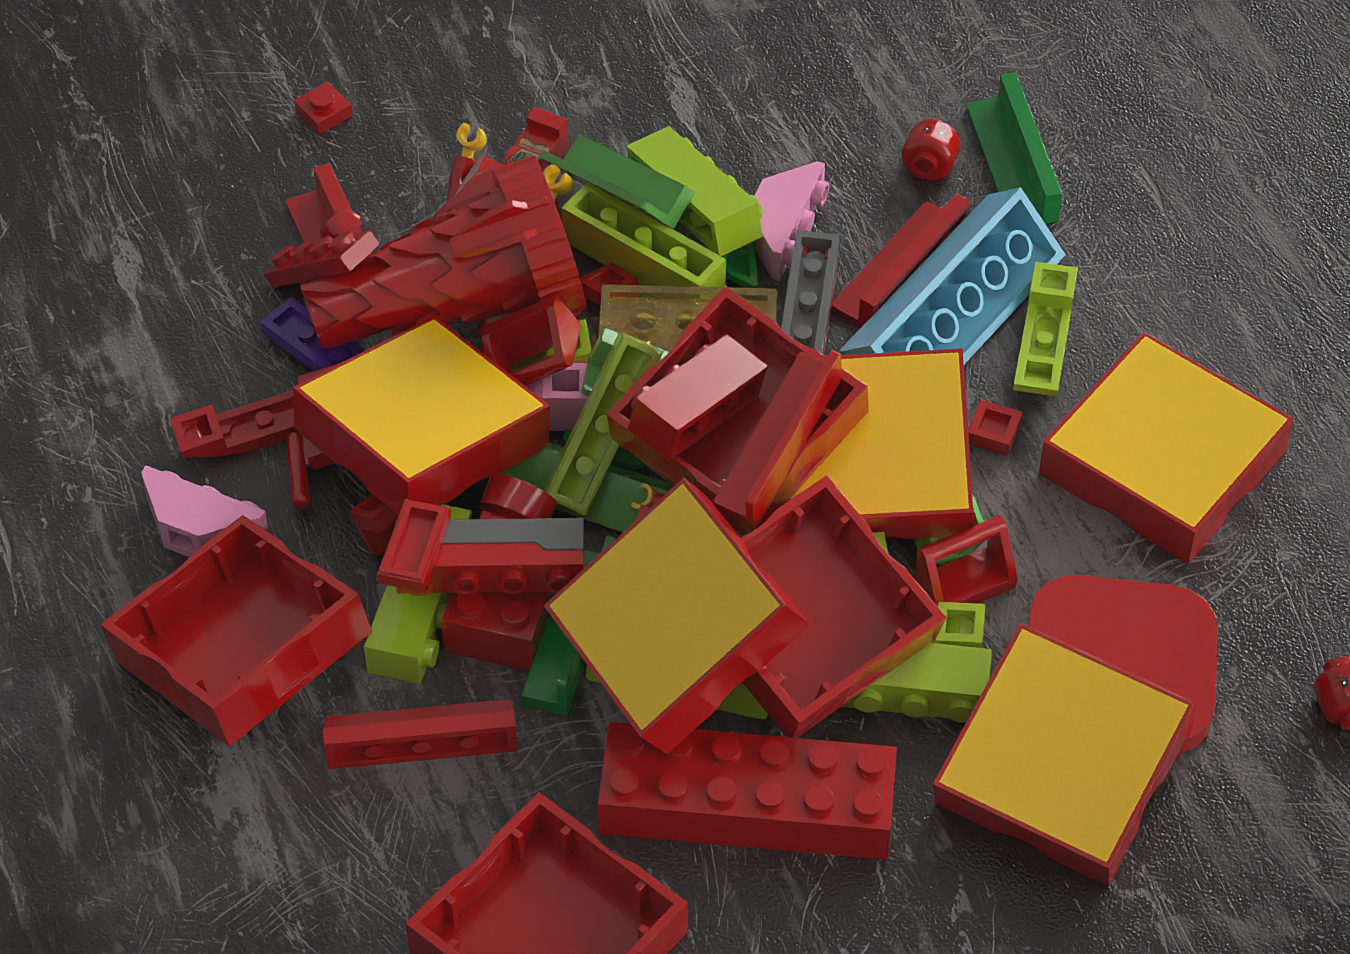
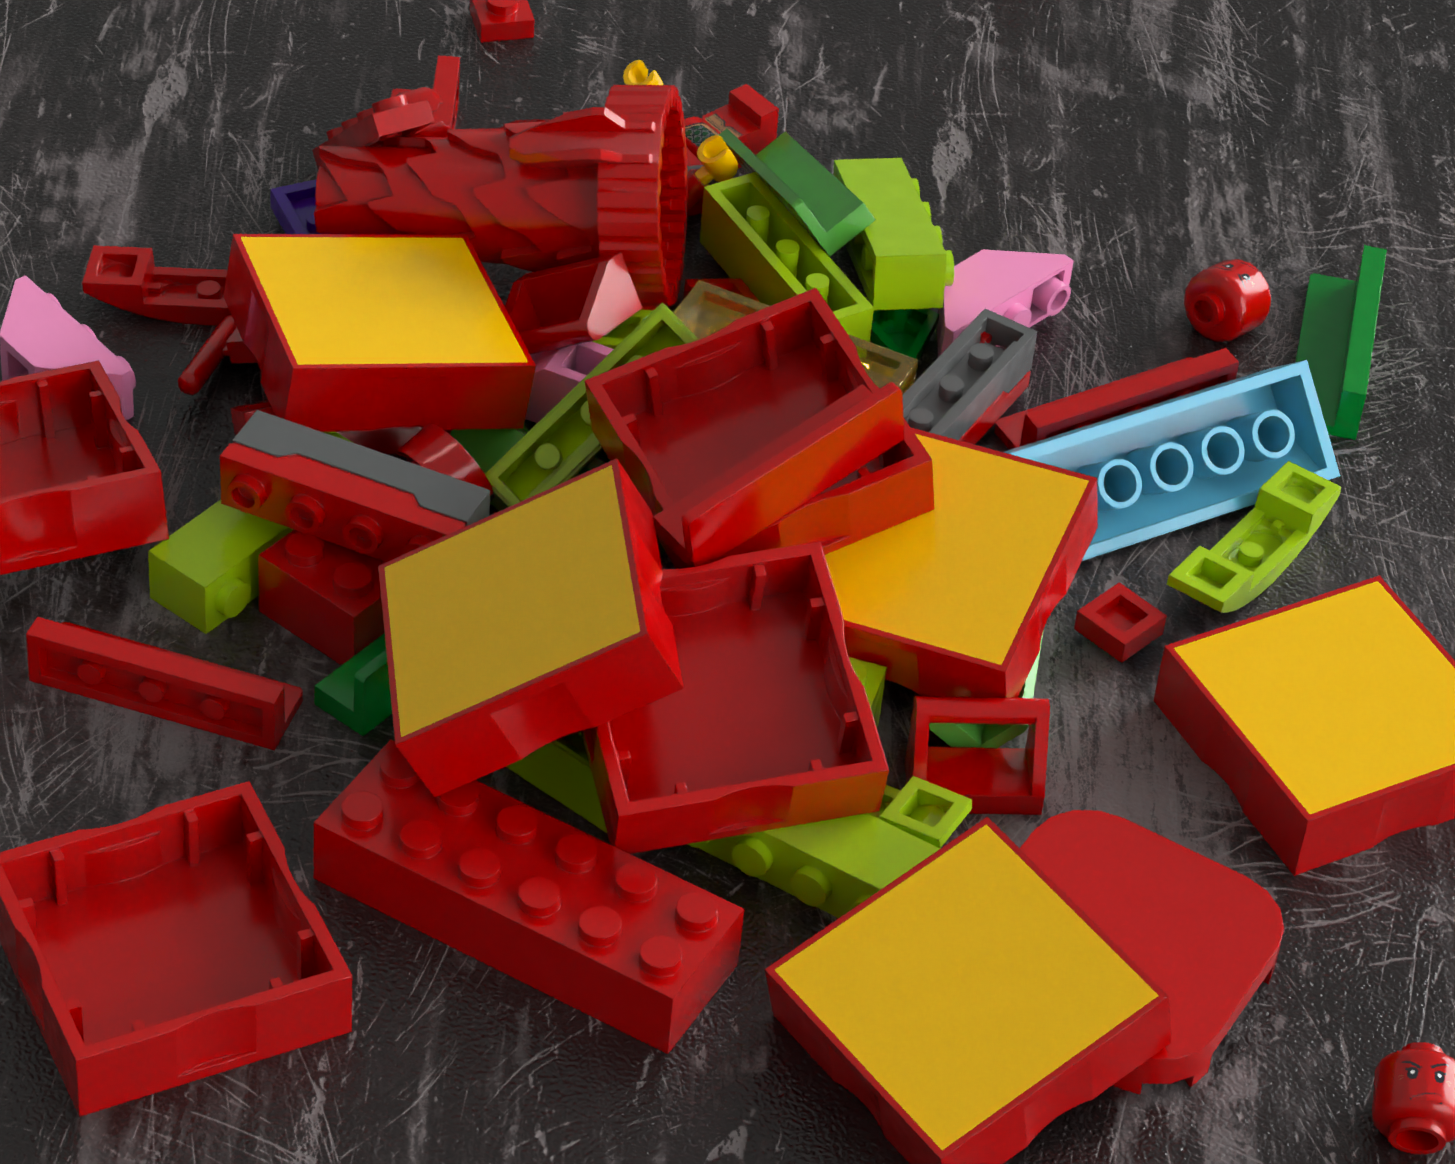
camera: 20 degrees right, 10 degrees down
red tile [377,499,451,593] -> none
brick [628,335,768,462] -> none

